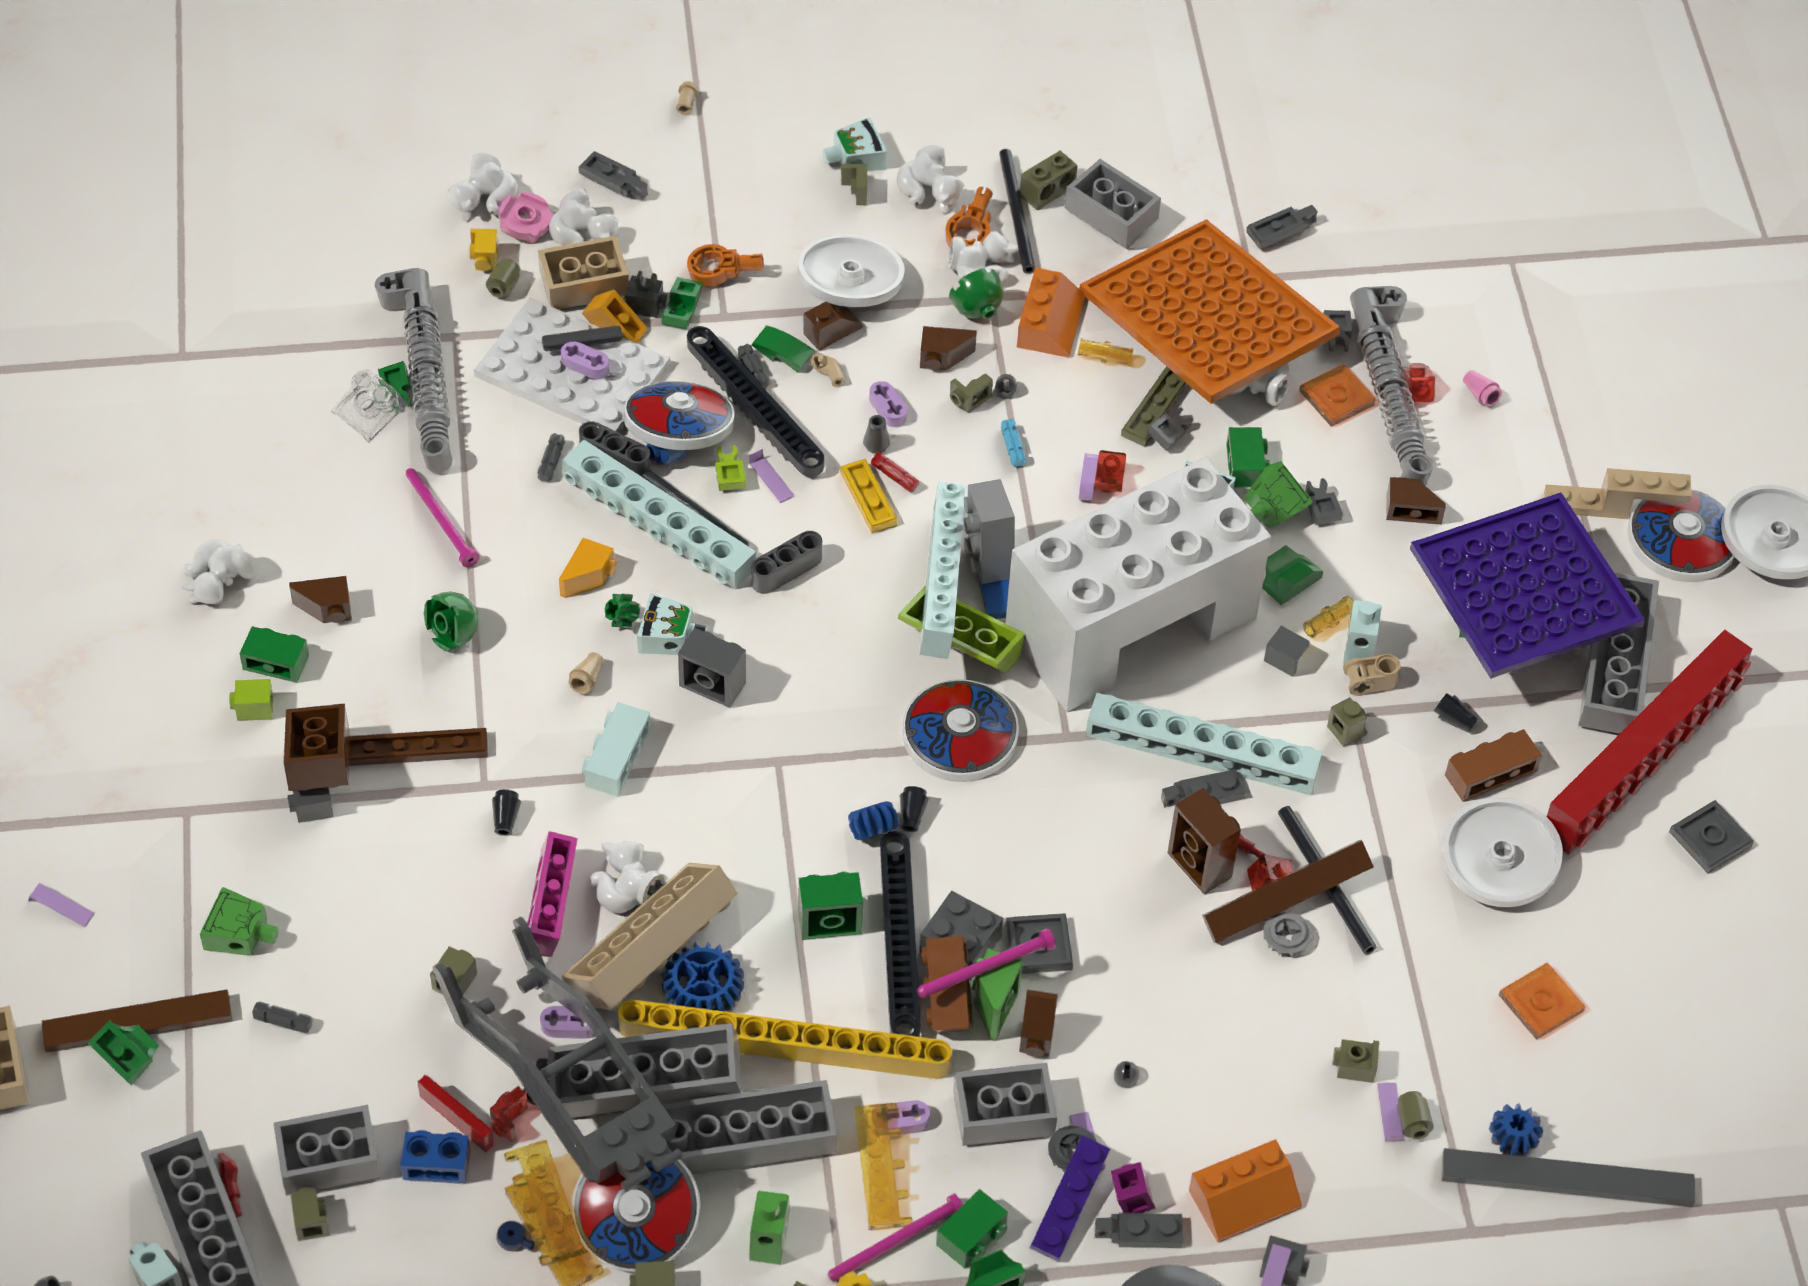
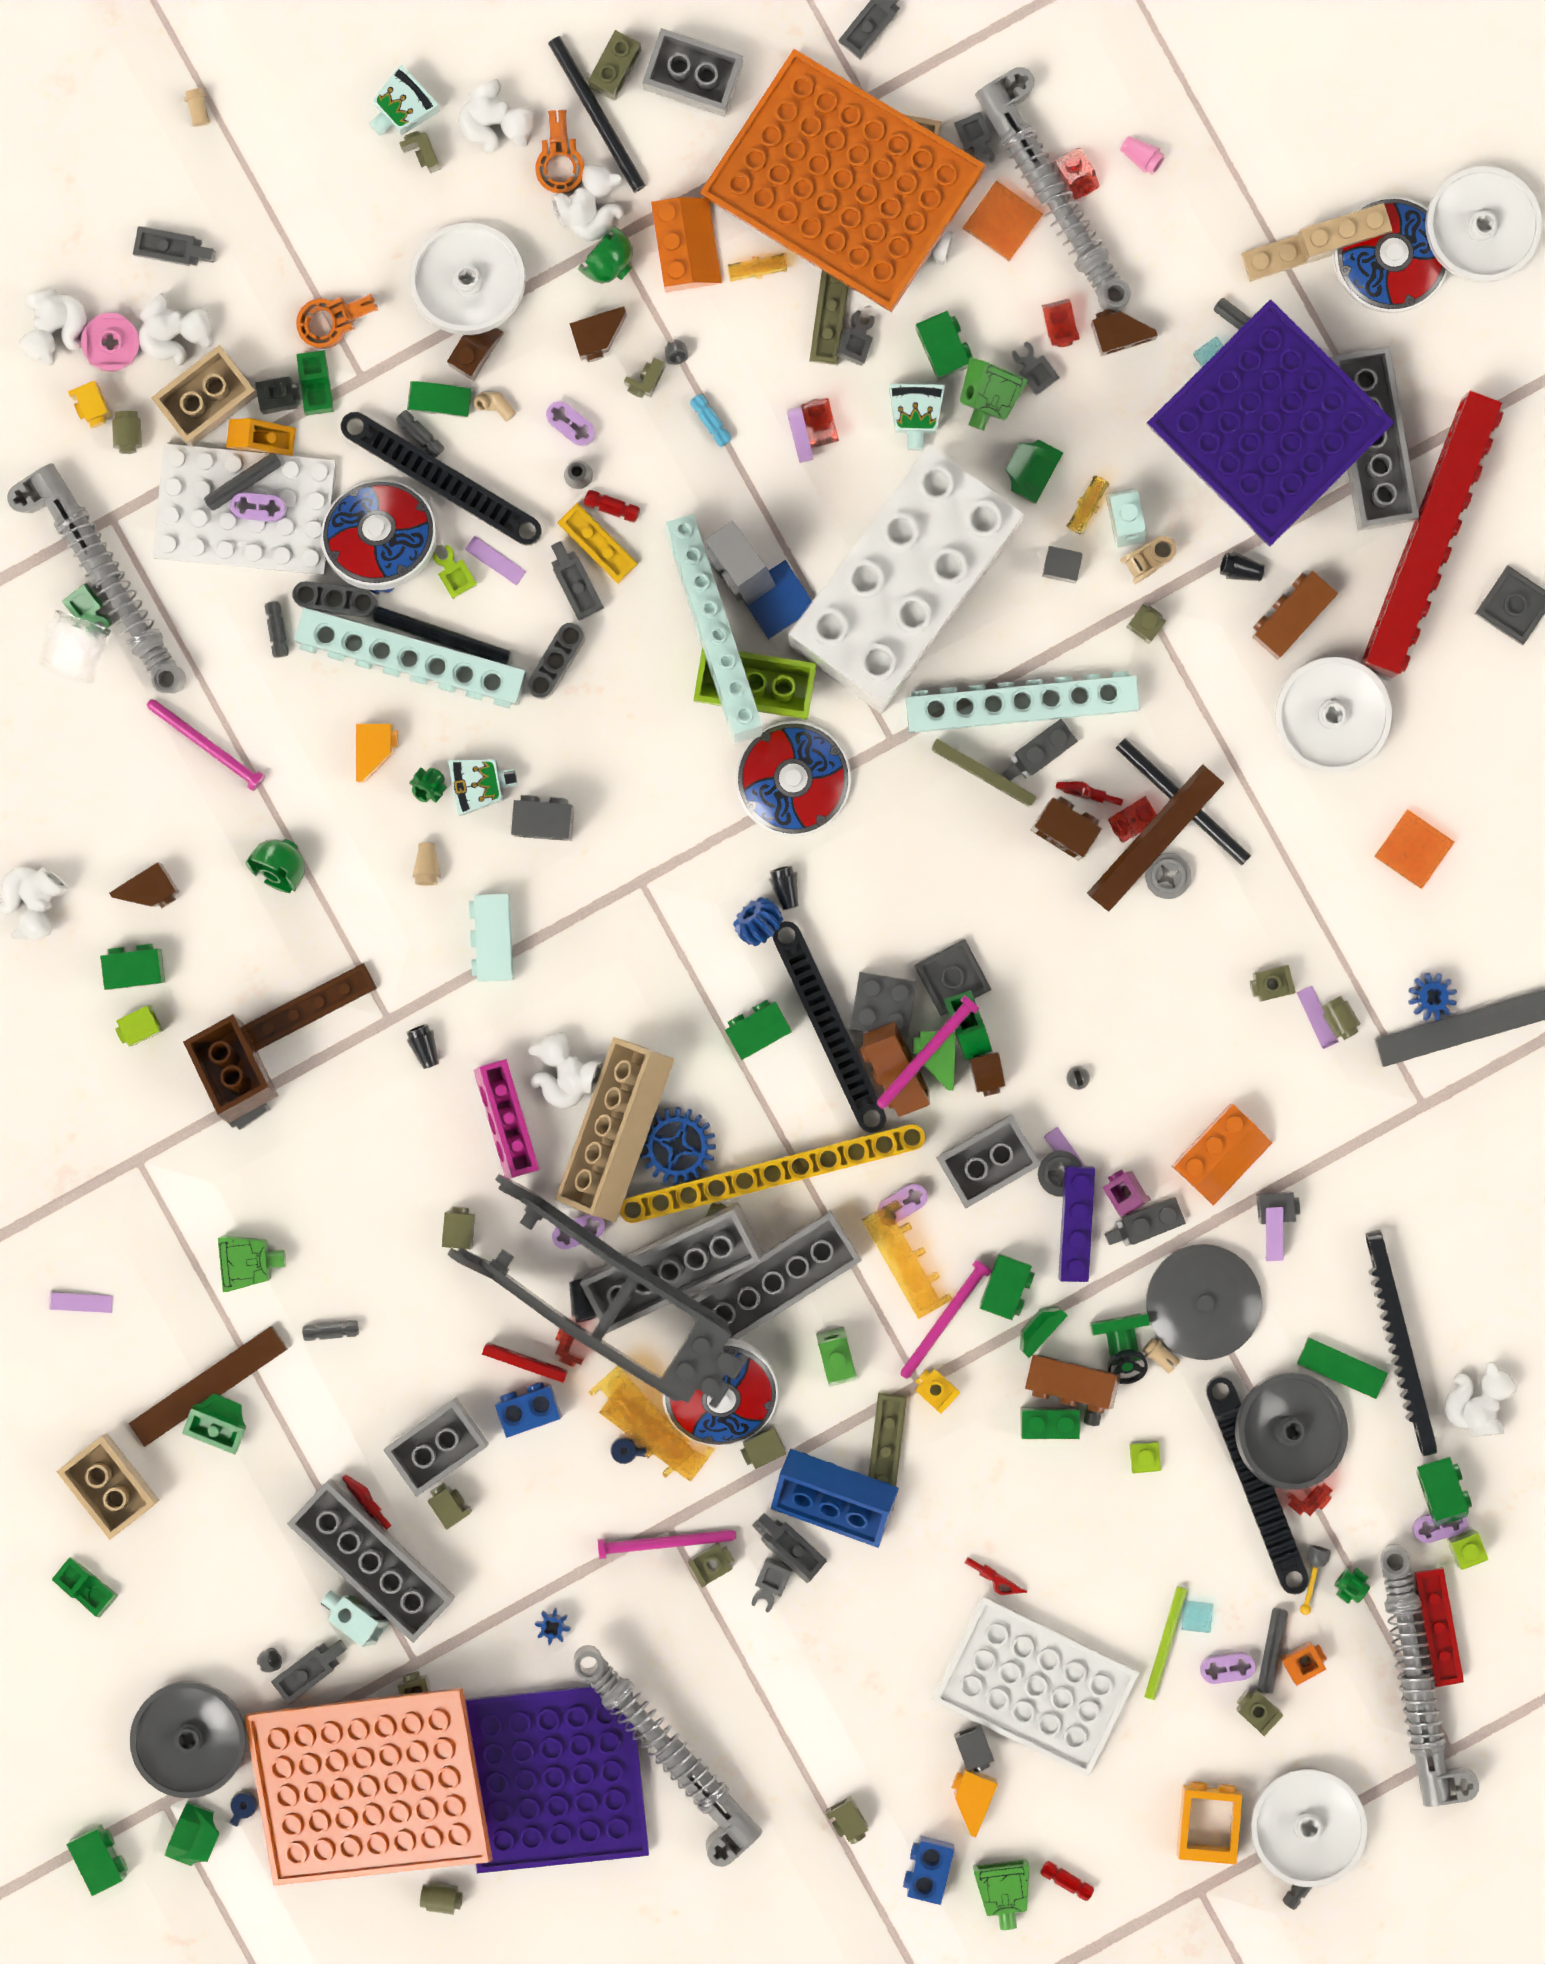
camera: 15 degrees left, 35 degrees up
none -> dark grey hinge [551,541,604,621]
none -> olive tile [931,739,1037,807]
none -> green brick [944,990,993,1060]
none -> clear red bracket [1041,299,1080,347]

